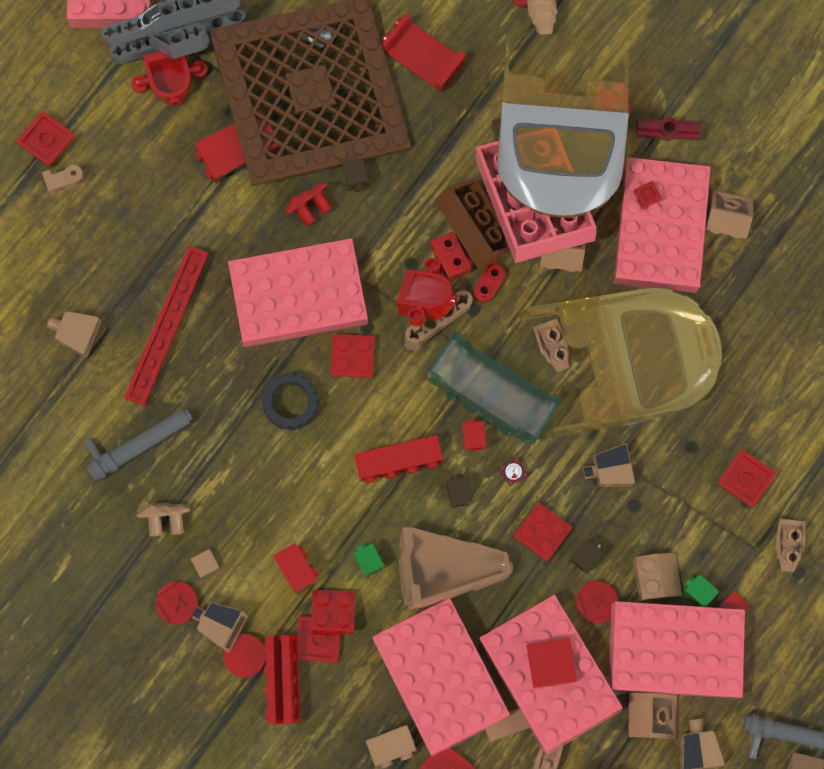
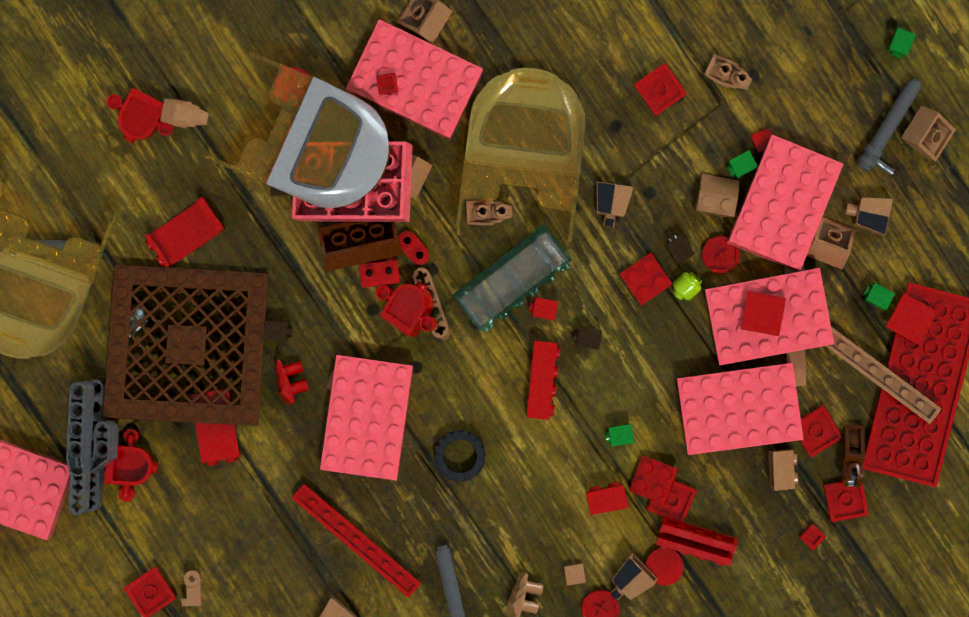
camera: 65 degrees left, 10 degrees up
red plate [331,334,375,379] -> none
medium nougat cone [399,527,513,609] -> none
tile [499,457,528,487] -> none
dark red piece [636,117,700,141] -> none
none -> lime head [673,272,702,300]

